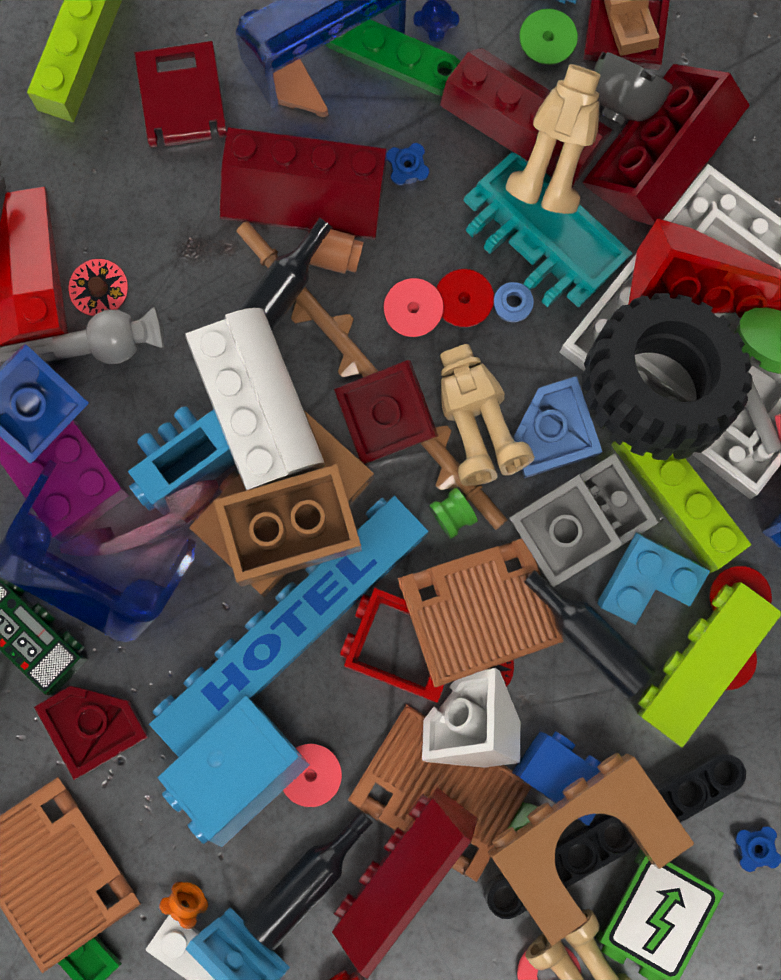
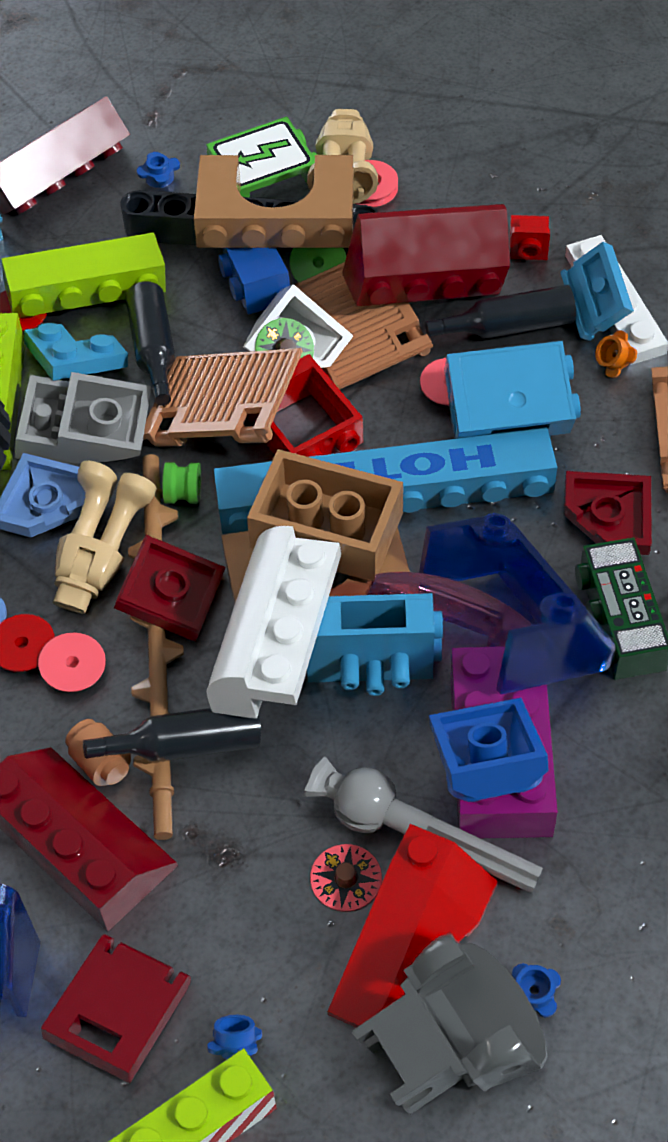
camera: 140 degrees left, 25 degrees down
none -> blue plate [207,1015,262,1059]
none -> piece [255,318,314,358]

